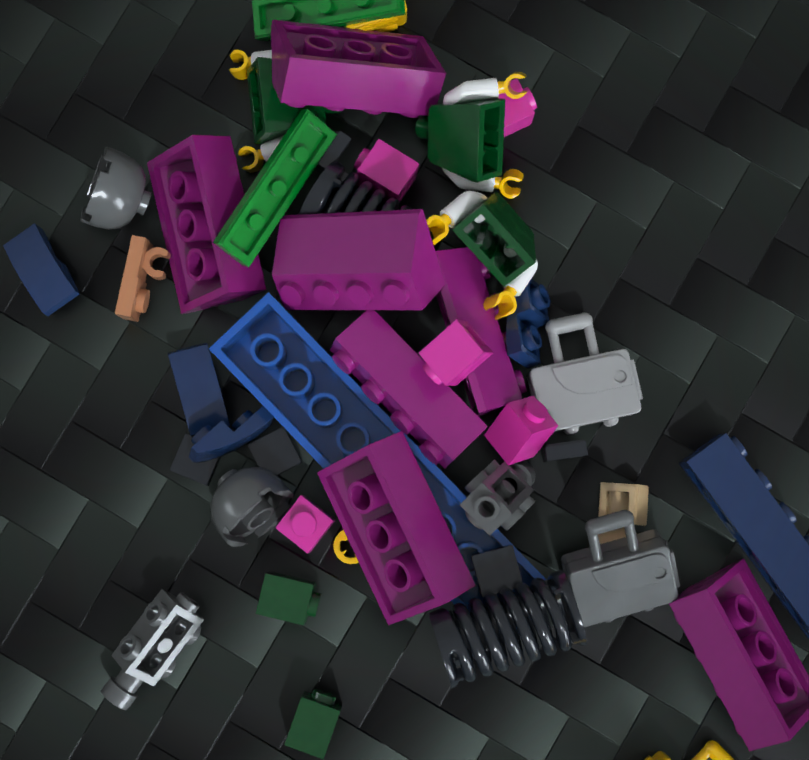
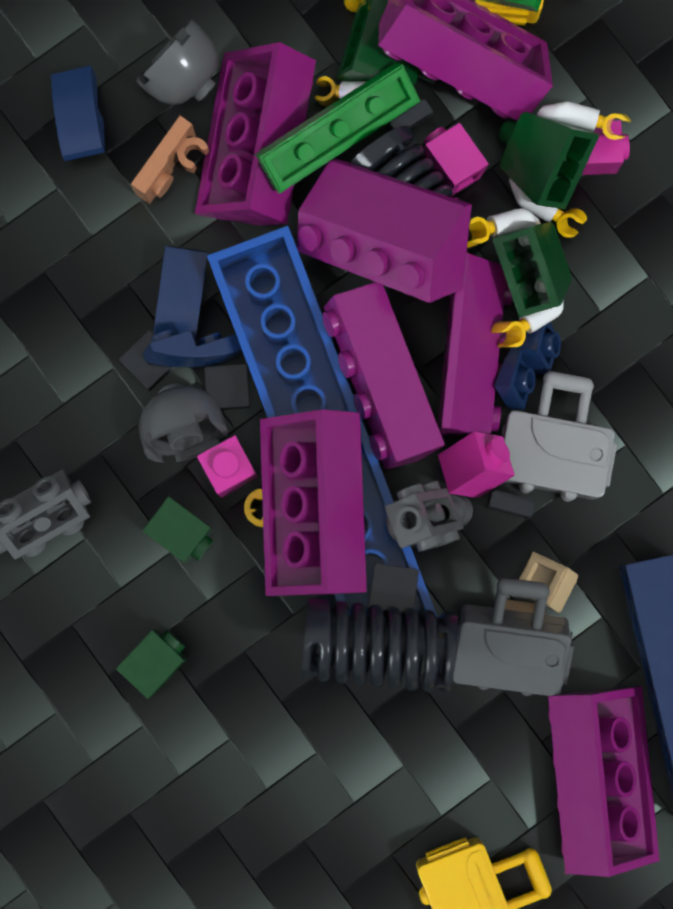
camera: 25 degrees right, 0 degrees up
dark pink brick [419,319,493,386] -> none

